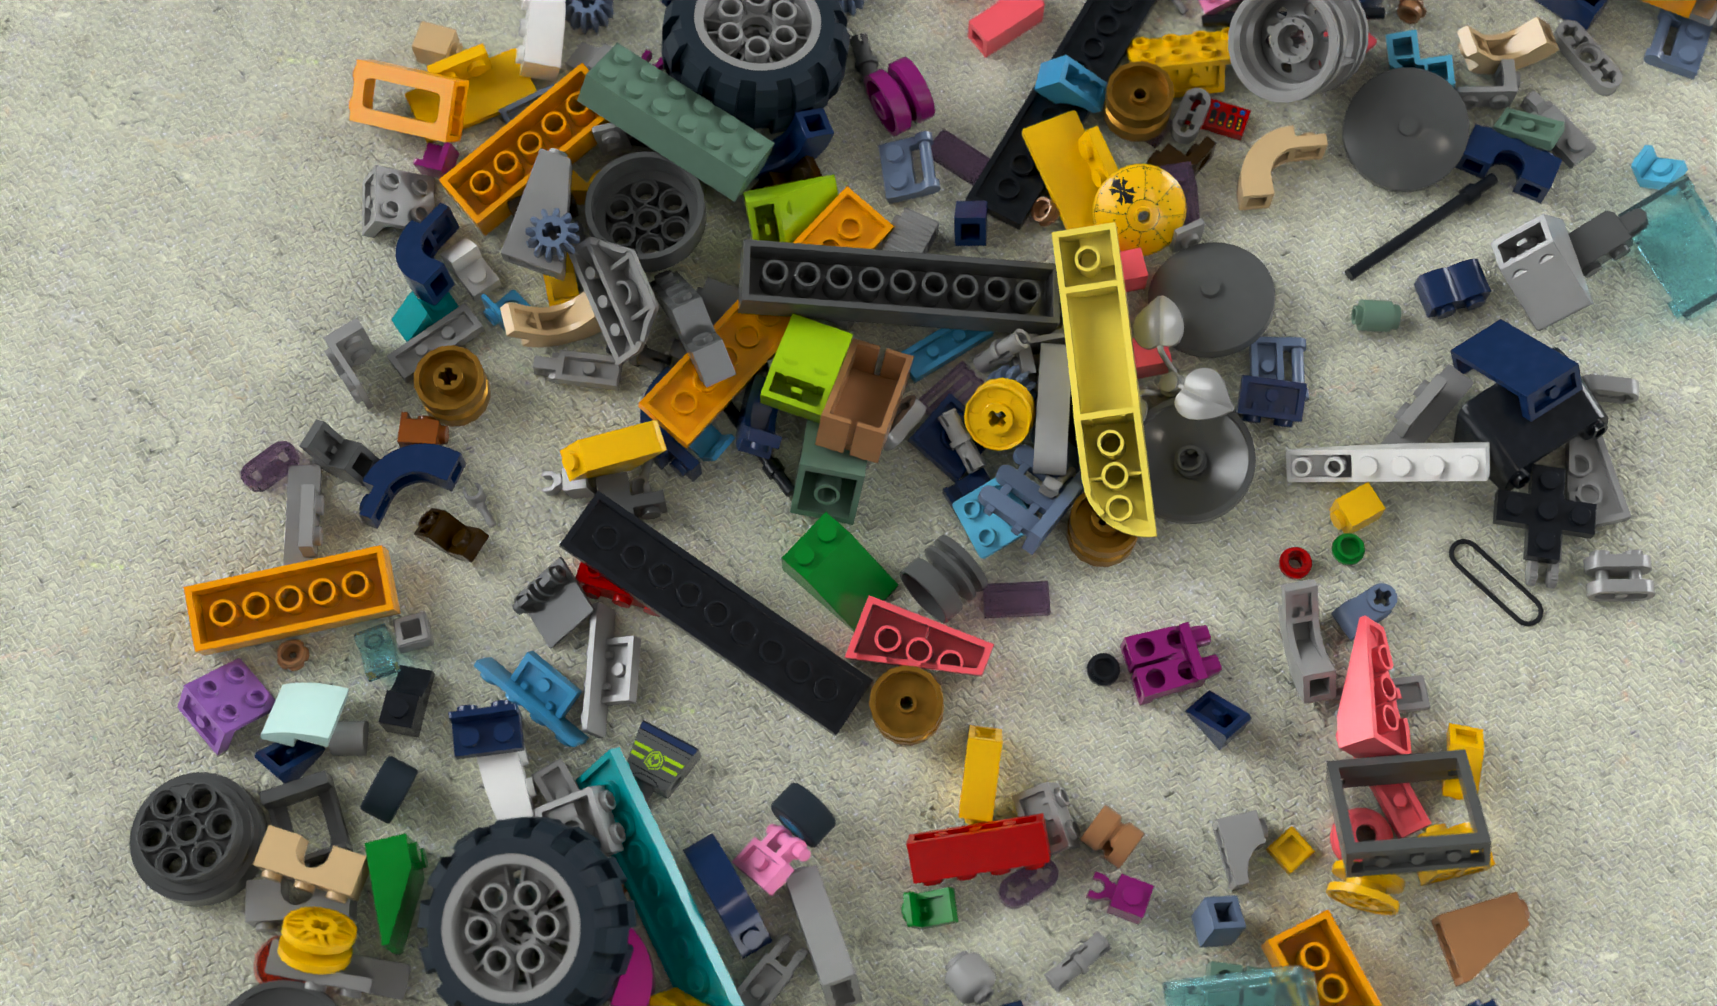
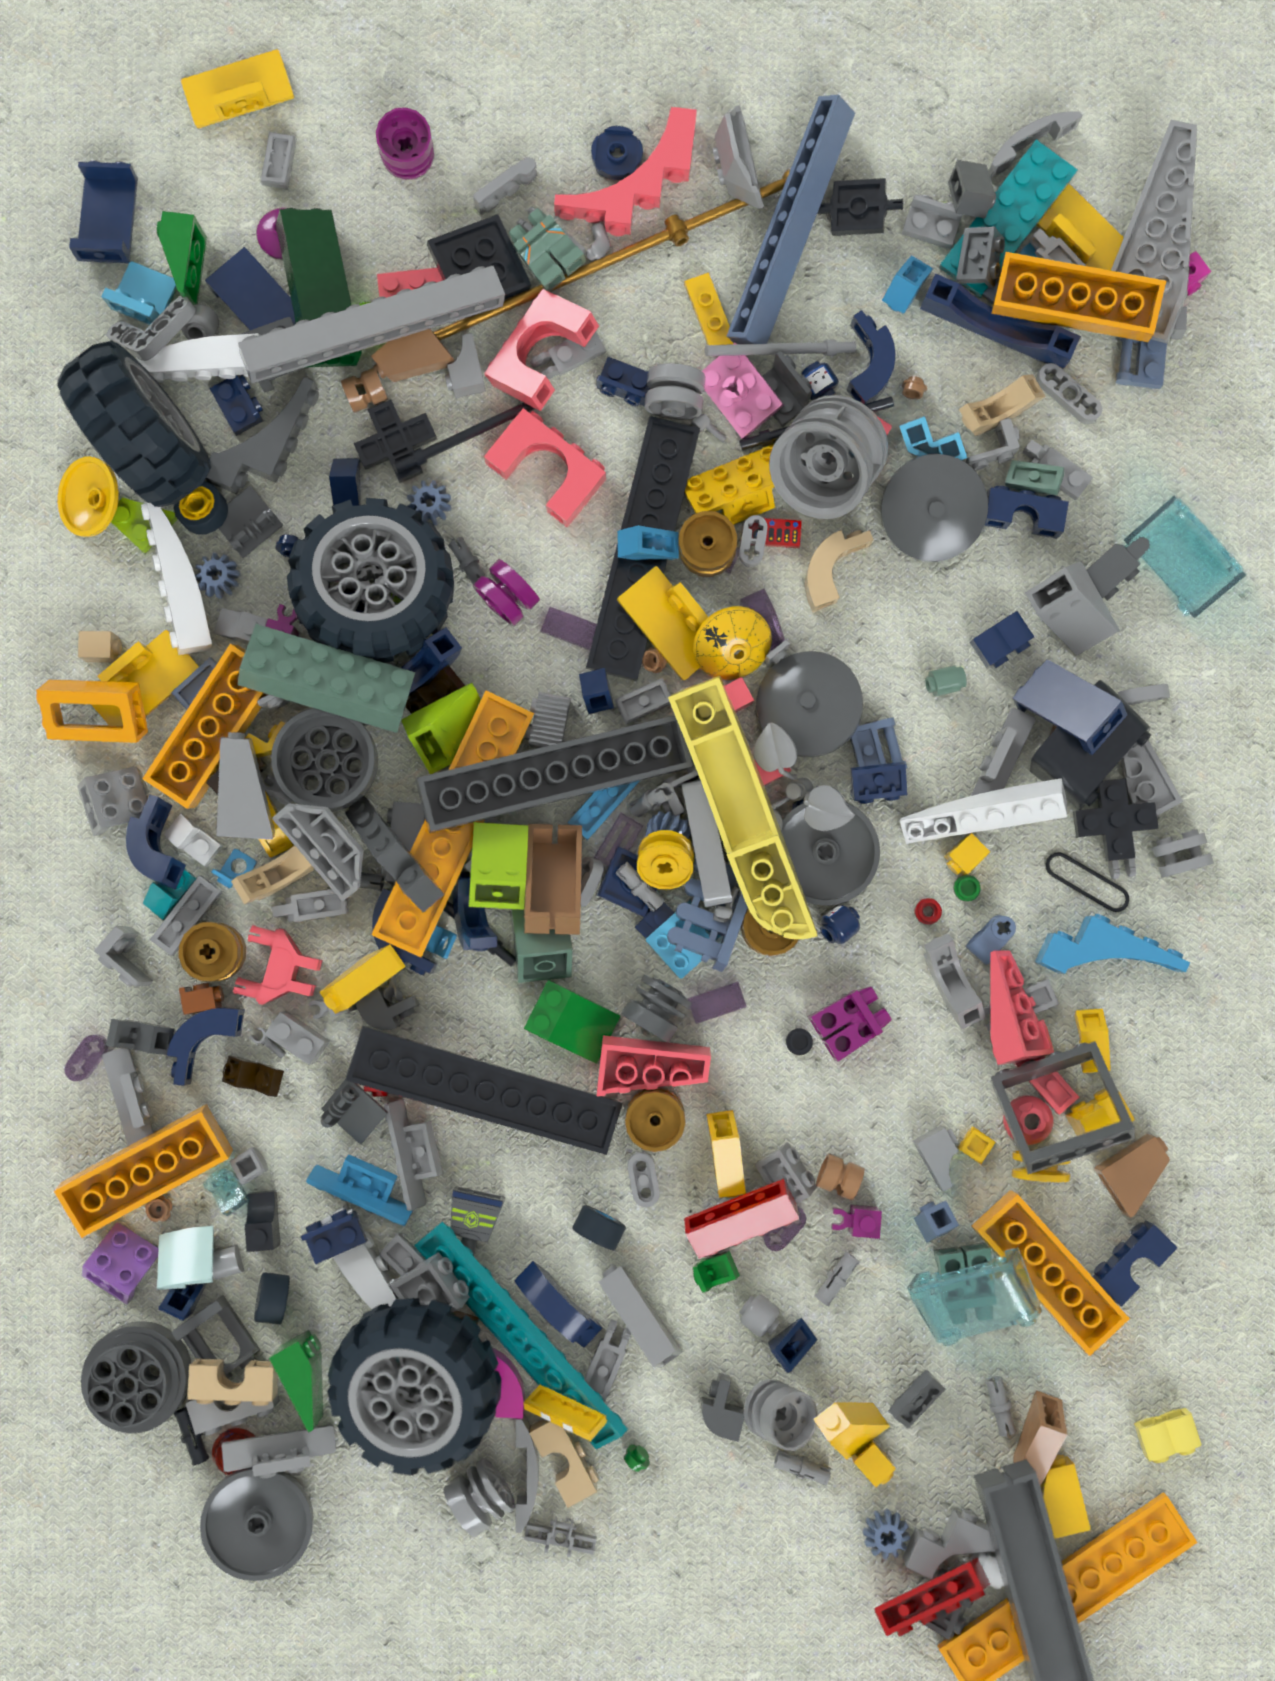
camera: 20 degrees left, 15 degrees up
yellow wheel [277,906,357,975] -> none
magenta panel [413,142,459,179] -> none
sand blue gear [525,208,580,263] -> none
bright pink plate [732,824,811,896] -> none
sand blue plate [878,131,941,204] -> none
dark brown slope [1147,136,1216,180] -> none
dark blue slope [1185,690,1252,751] -> none
black bar [1345,173,1498,281] -> none
medium azure bracket [1631,145,1688,191] -> none
none -> black pin [174,1406,209,1466]
none -> coral connector [233,925,323,1005]
none -> light grey brick [264,1011,330,1065]
none -> light grey plate [615,678,671,725]
none -> light grey plate [628,1152,660,1207]
none -> dark blue head [820,905,860,944]
none -> dark azure arch [1035,914,1190,974]

